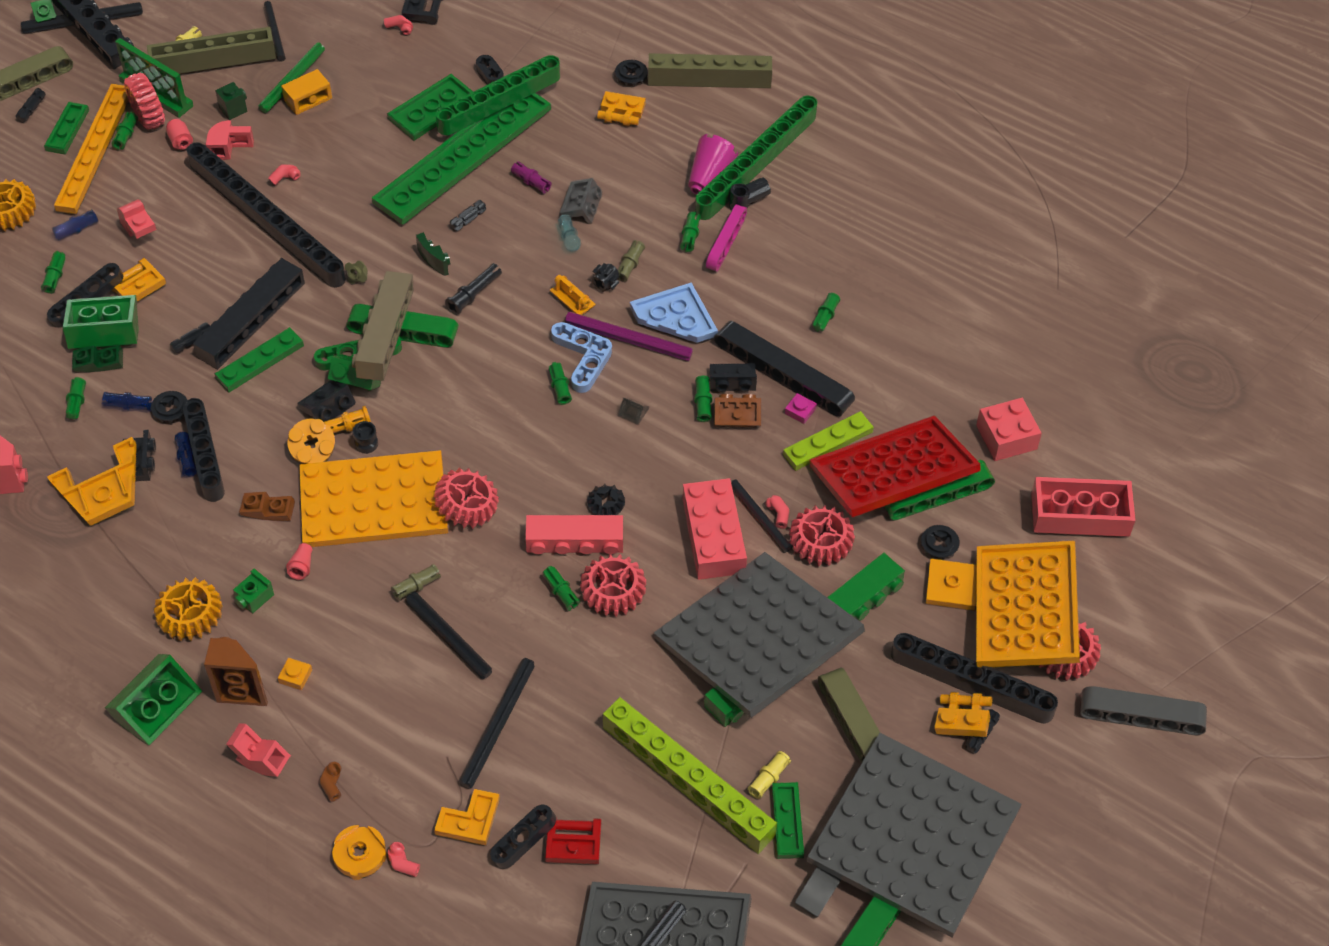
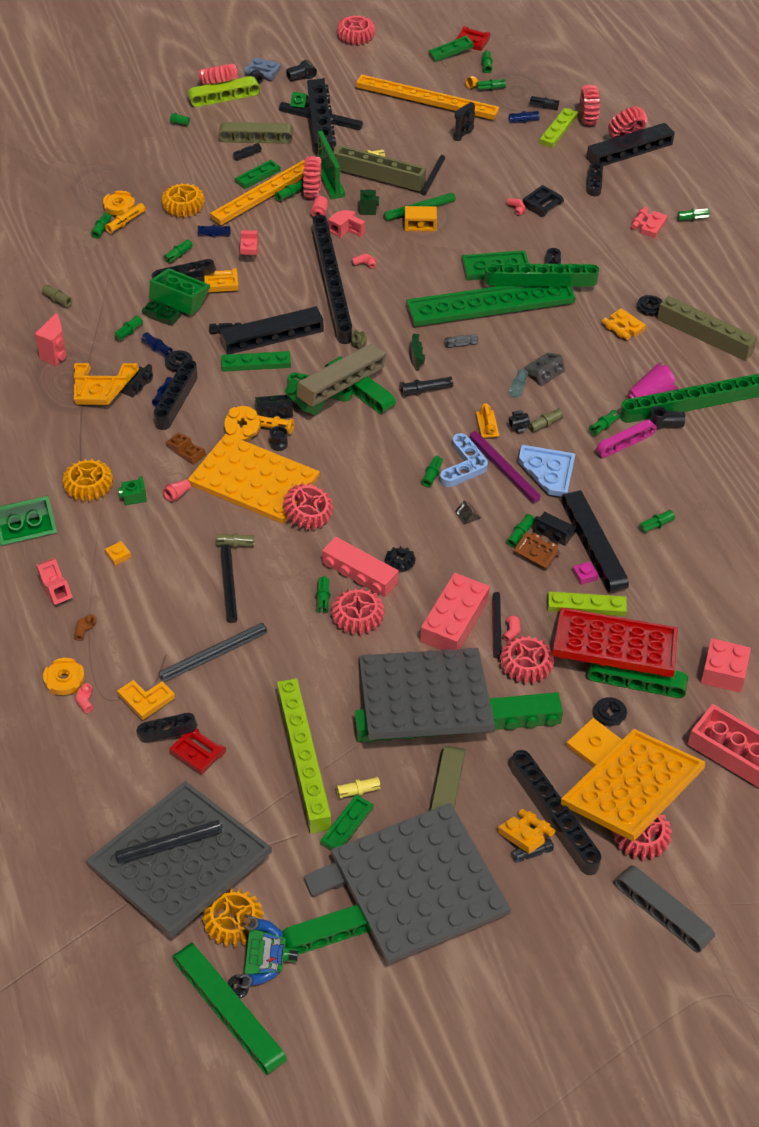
camera: 35 degrees right, 5 degrees down
dark orange slope [204,637,268,706] -> none
magenta pin [511,161,552,194] -> none

